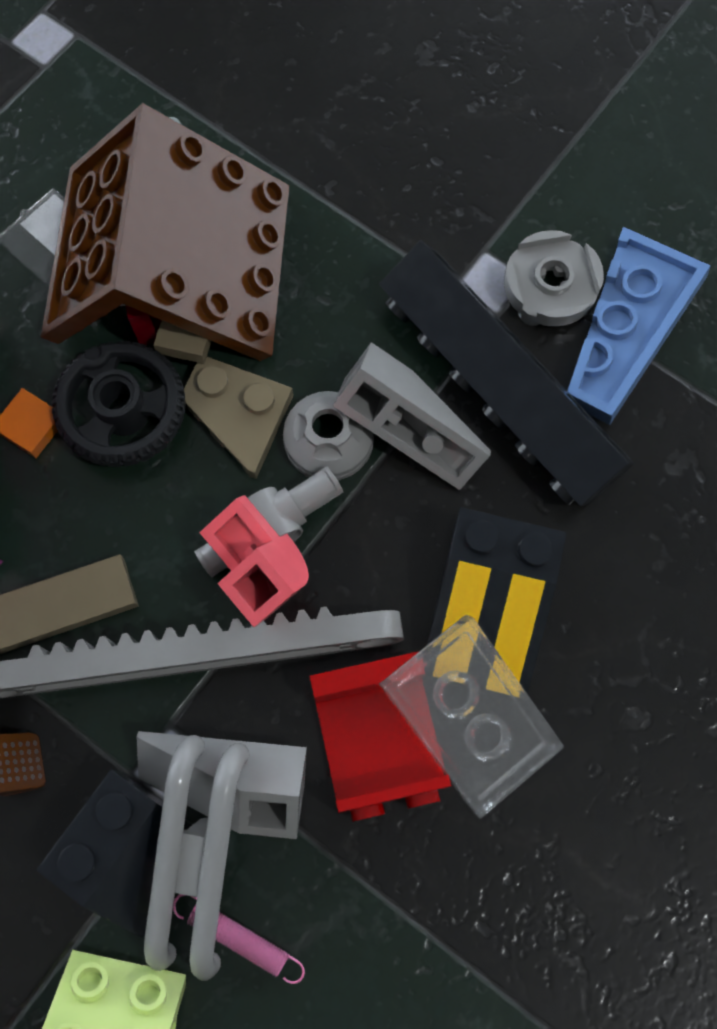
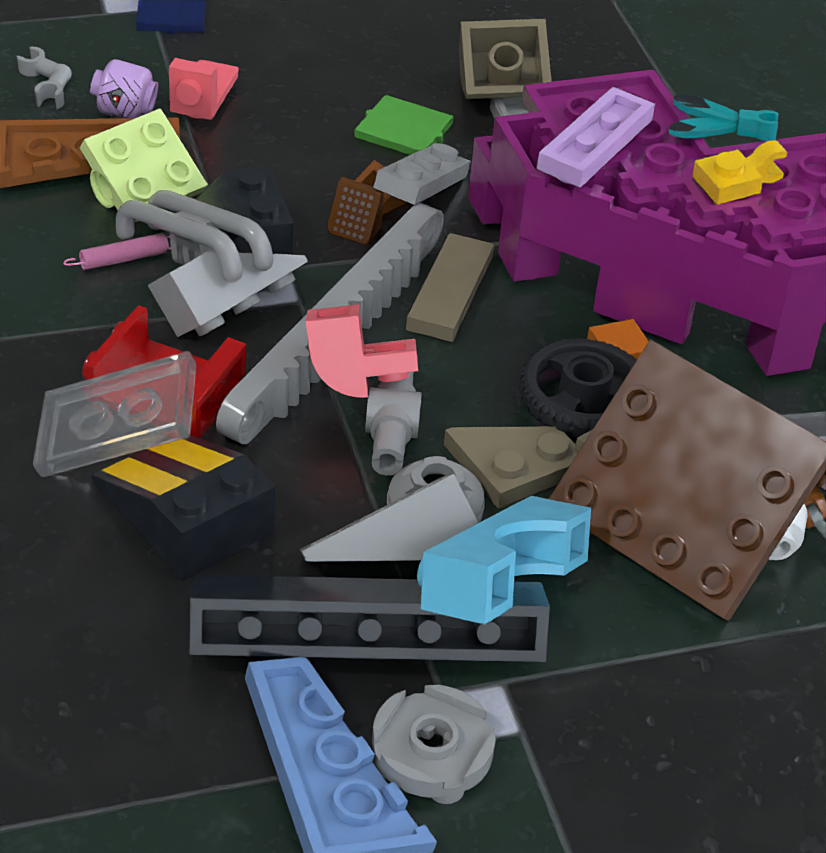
camera: 125 degrees right, 30 degrees down
none -> medium azure arch [417,496,591,625]

